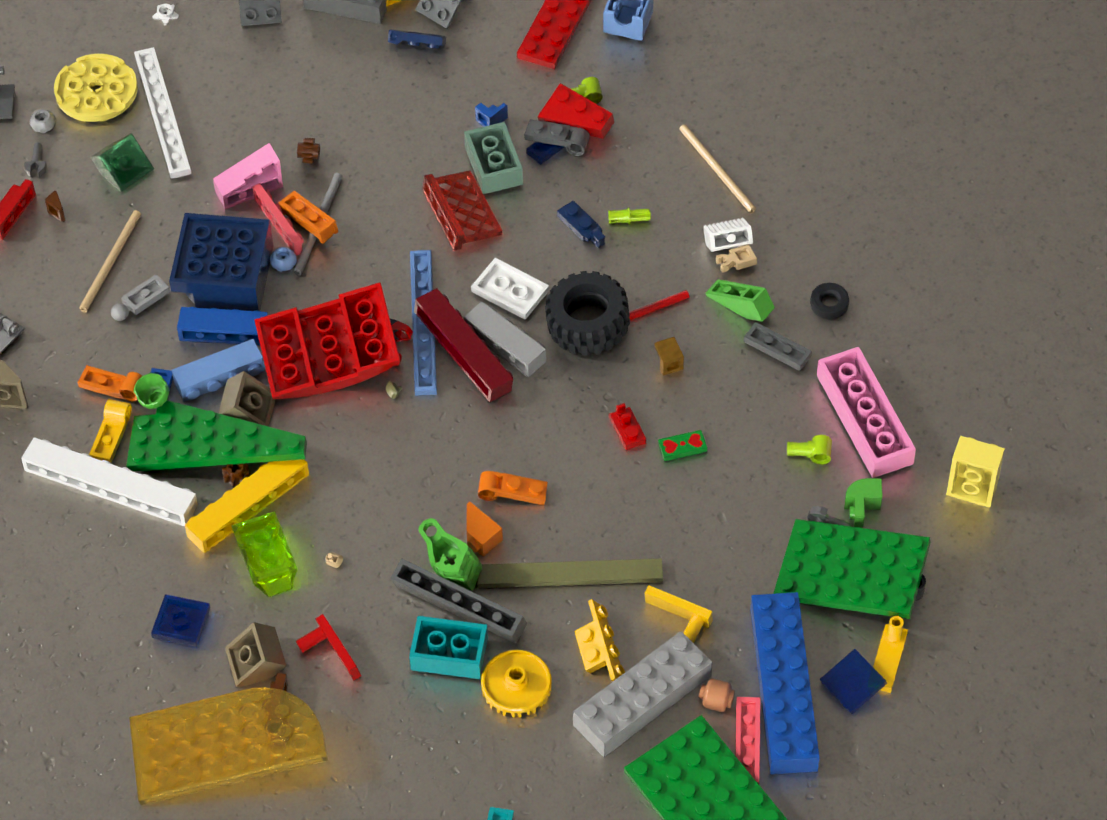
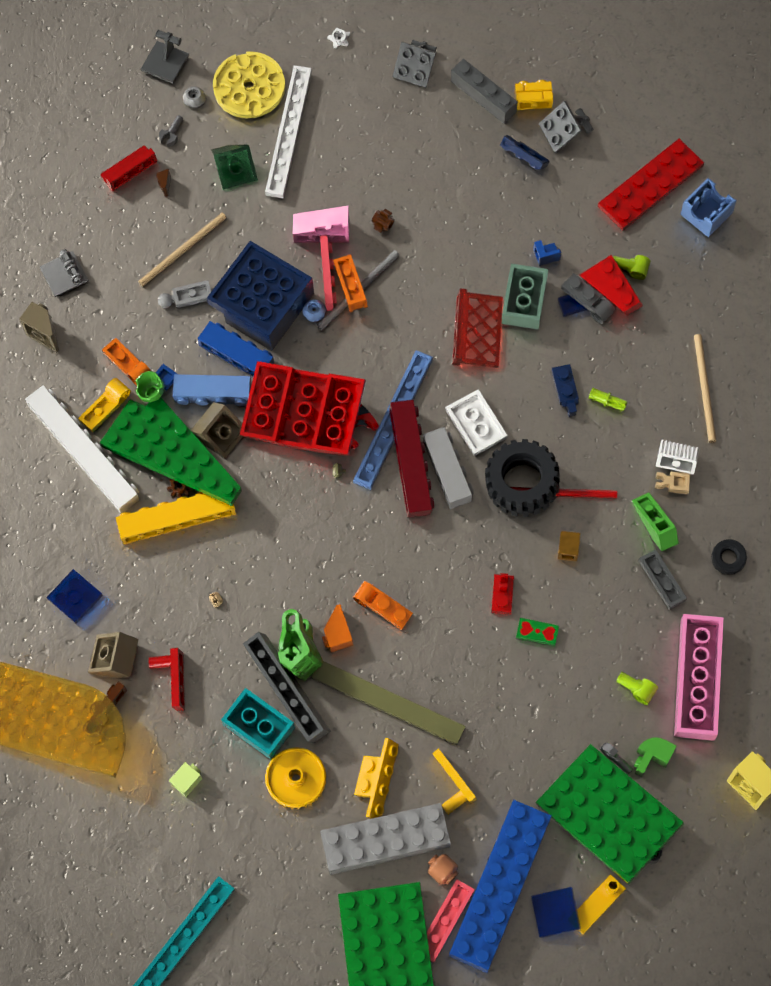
camera: 30 degrees right, 15 degrees up
clear neon green slope [231,511,297,597] -> none
none -> yellowish green brick [169,762,202,797]

